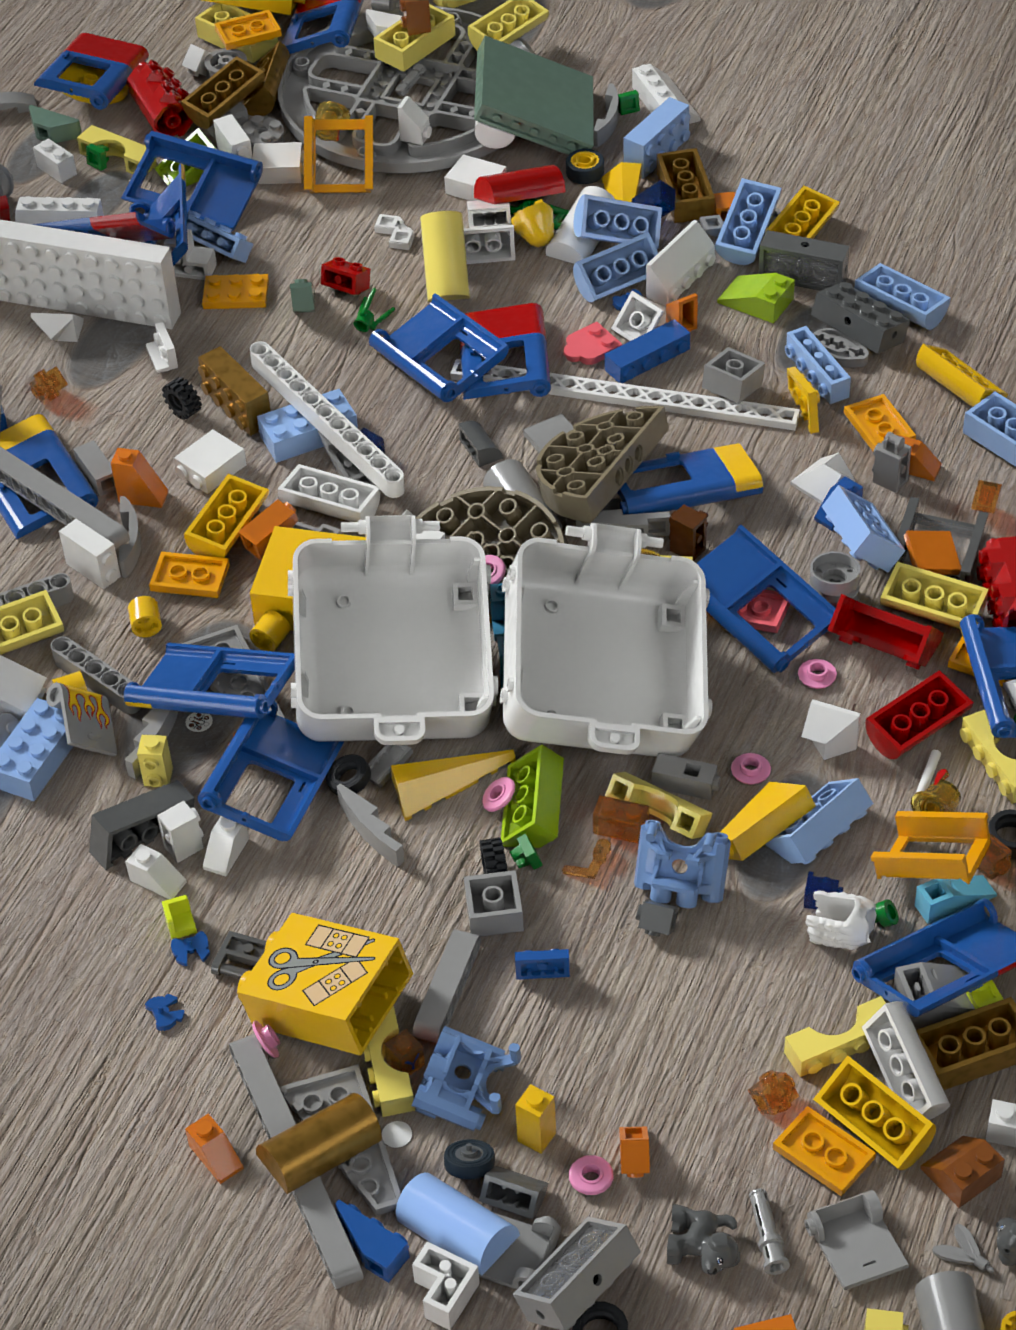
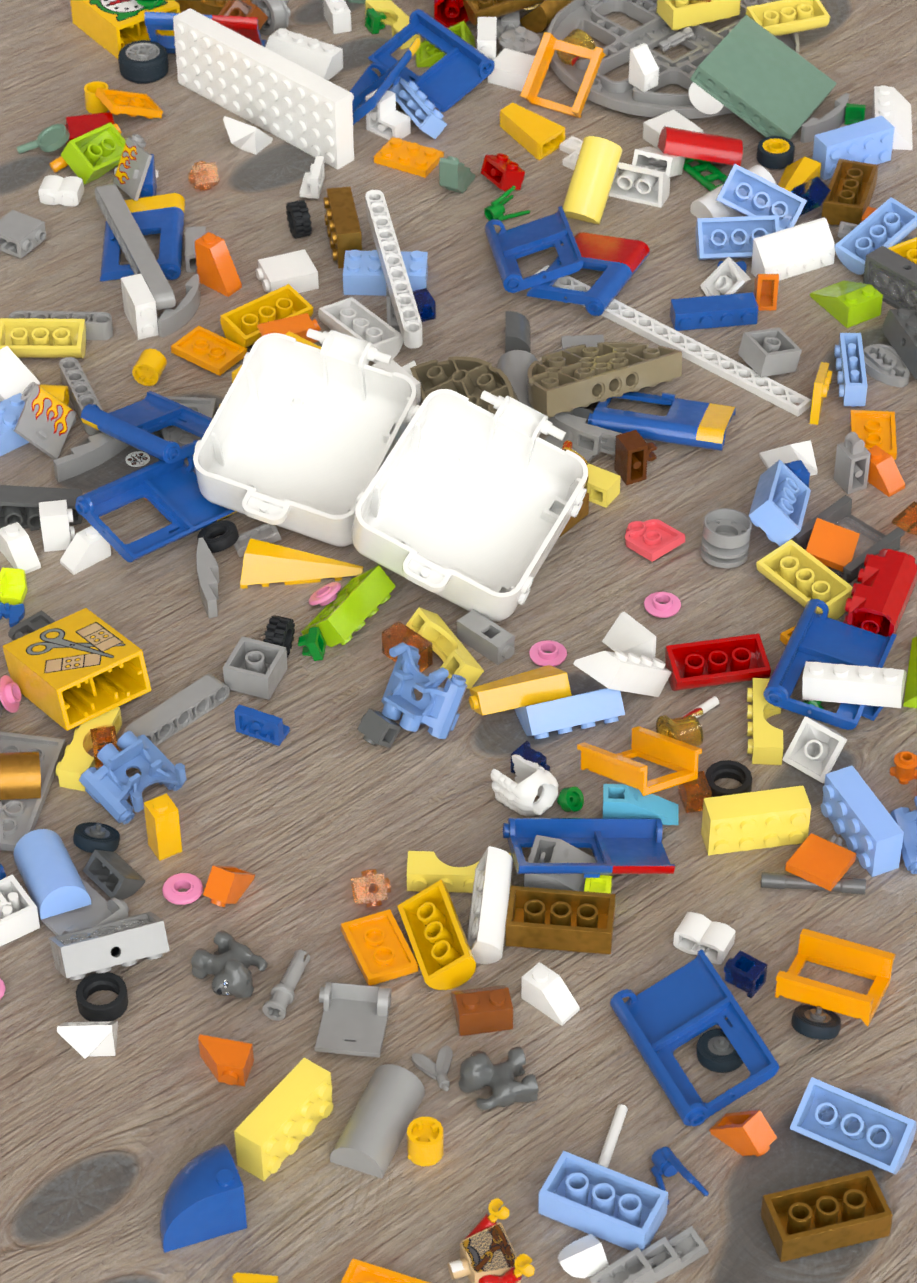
camera: 25 degrees right, 5 degrees down
piece [31,212,176,242] -> none
light yellow brick [137,735,173,787] -> none
white sticker [382,1121,412,1148] -> none
yellow piece [511,199,554,247] -> none
clear orange piece [562,838,611,879] -> none
coral plate [564,321,622,365] -> none
blue piece [696,525,836,673] -> none
red windscreen [828,594,944,670] -> none
none -> yellow slope [500,102,565,160]
none -> white slope [573,650,672,697]

